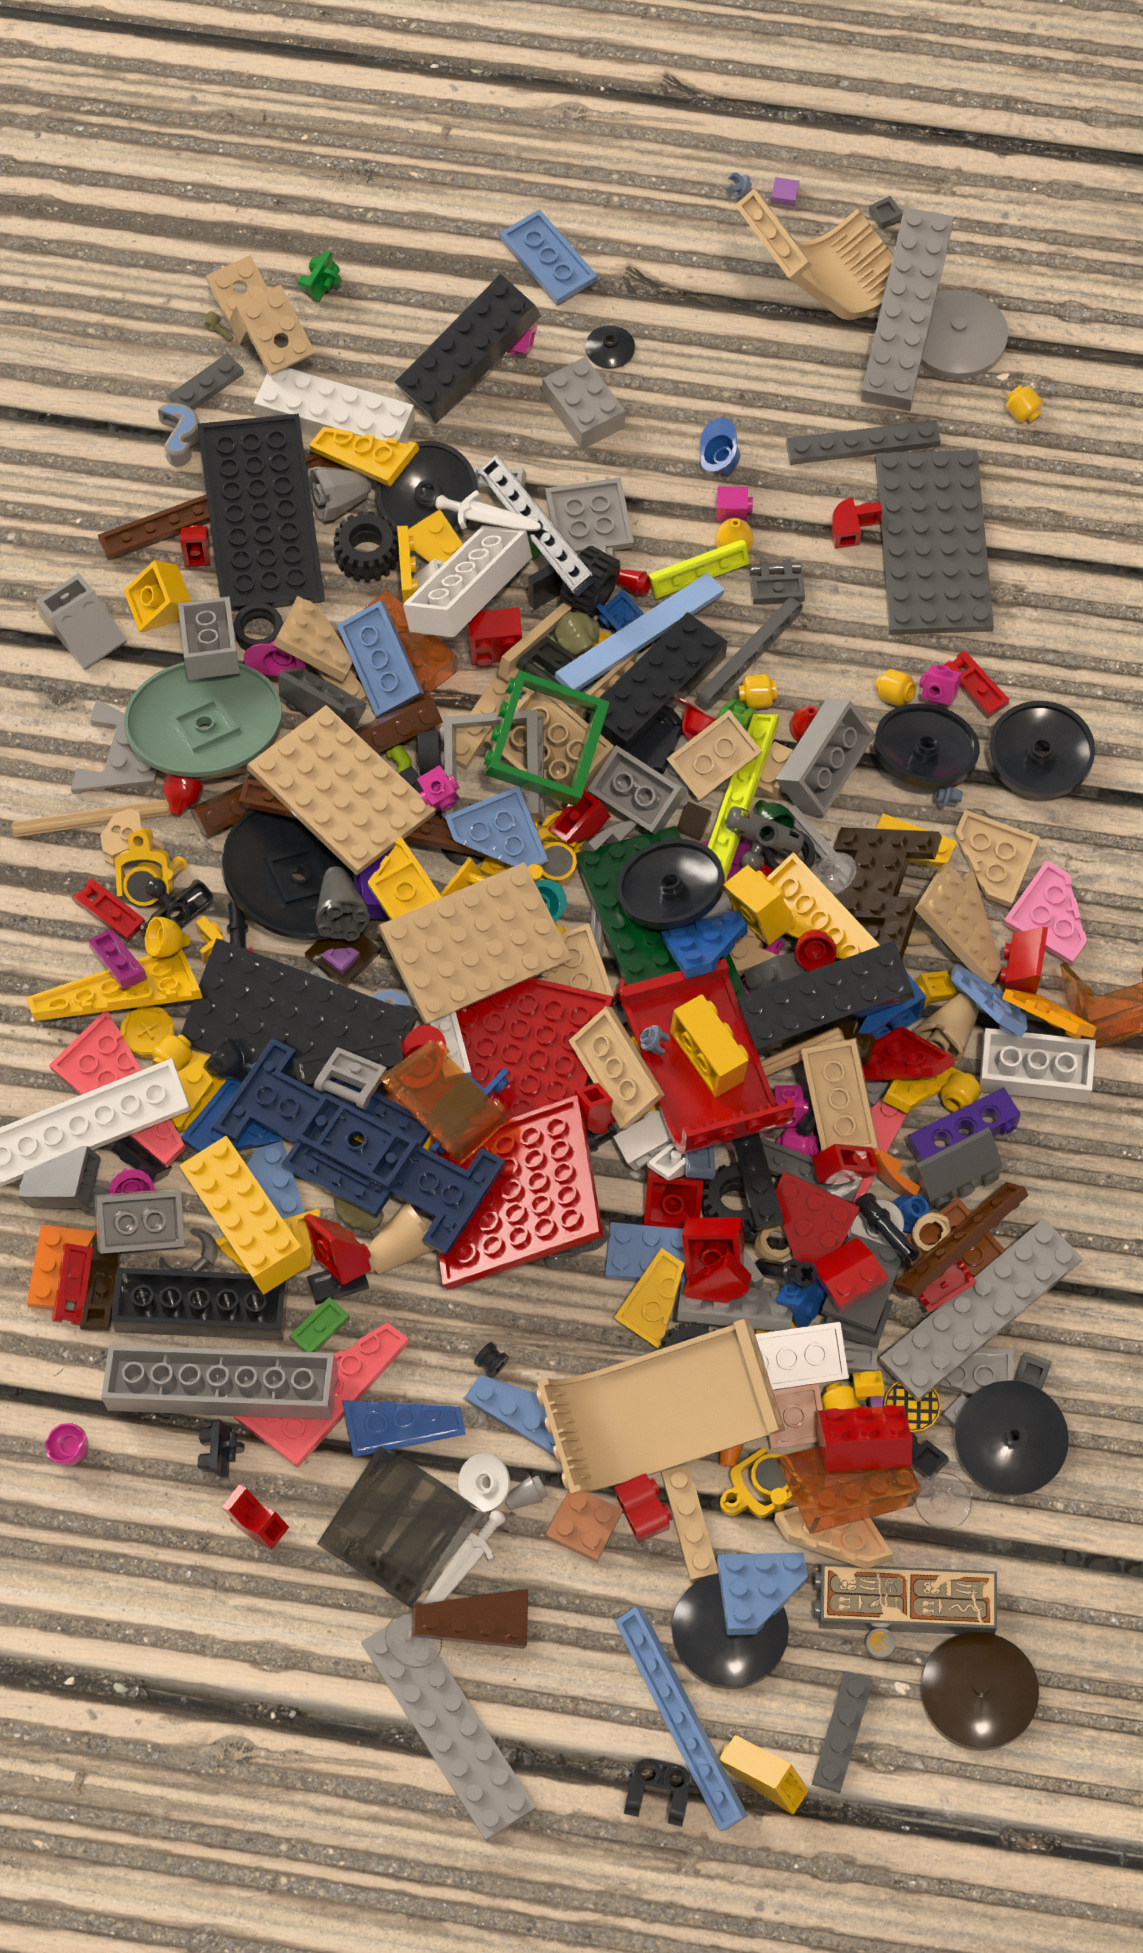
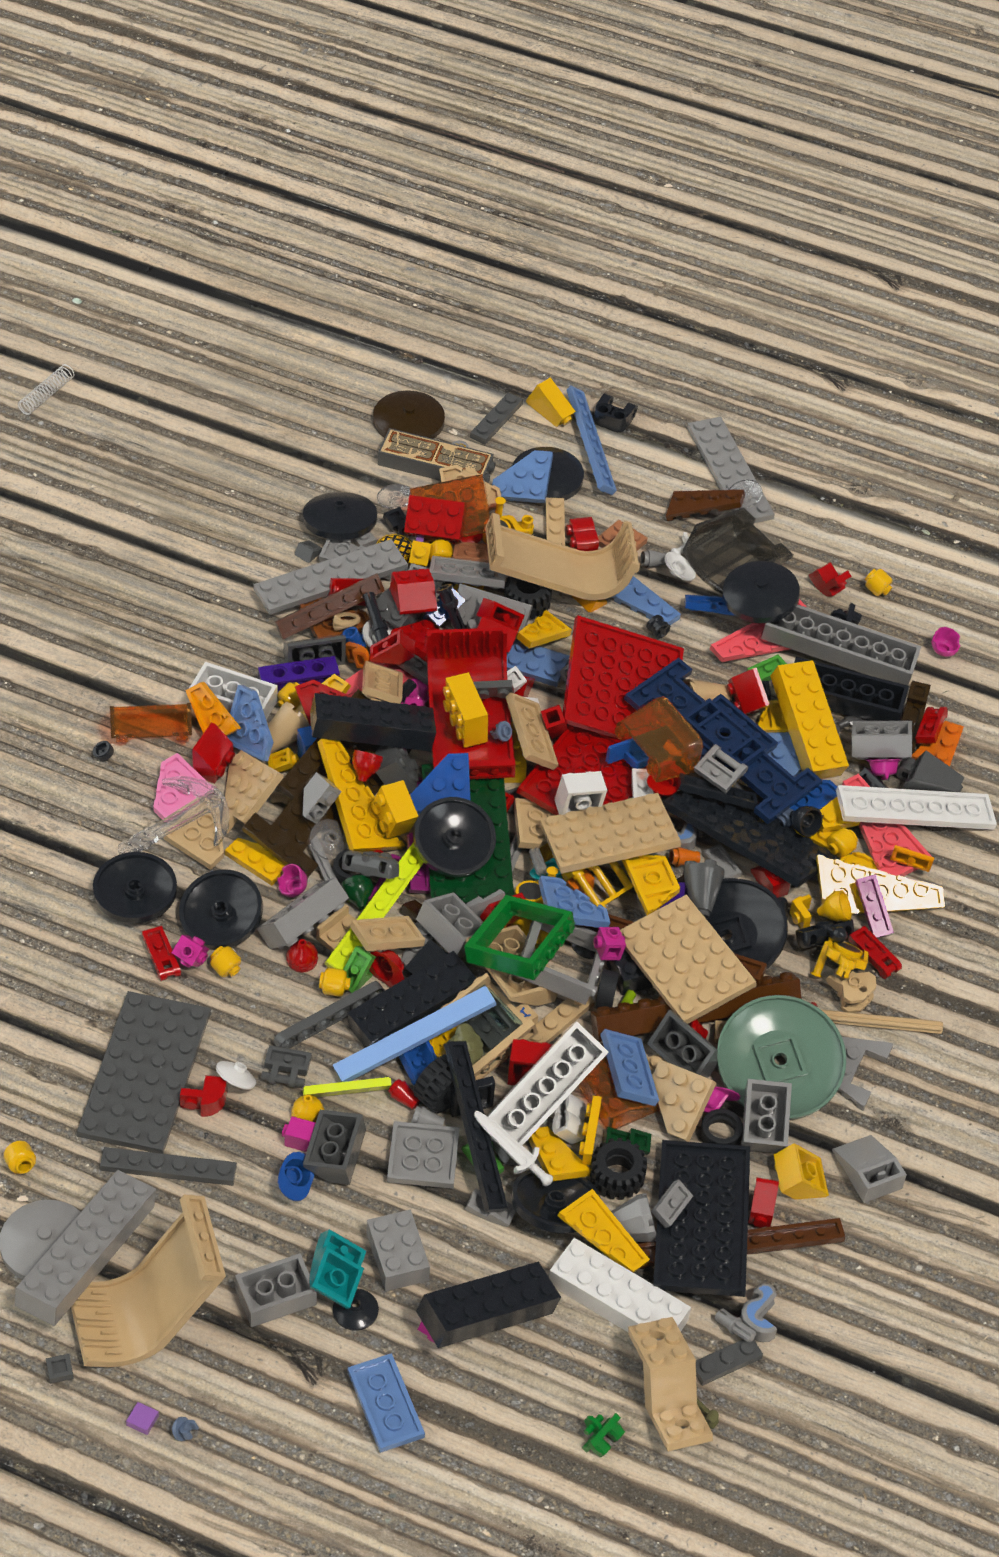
camera: 170 degrees left, 15 degrees down
none -> clear piece [118,776,230,855]
none -> white dish [216,1061,256,1089]
none -> light grey brick [235,1253,317,1327]
none -> dark pink hair [277,864,308,898]
none -> light grey slope [303,772,342,824]
none -> dark grey slope [303,1109,366,1185]
none -> teal slope [310,1229,366,1309]
none -> dark grey plate [473,680,514,699]
none -> light grey axle [529,847,547,876]
none -> white brick [554,771,607,815]
none -> dark green slope [603,1127,652,1155]
none -> light grey plate [651,1180,693,1228]
none -> orange cone [669,847,700,867]
none -> light grey axle [715,1308,756,1342]
none -> black dish [723,561,800,623]
none -> yellow head [865,569,893,596]
none -> light orange slope [890,845,934,872]

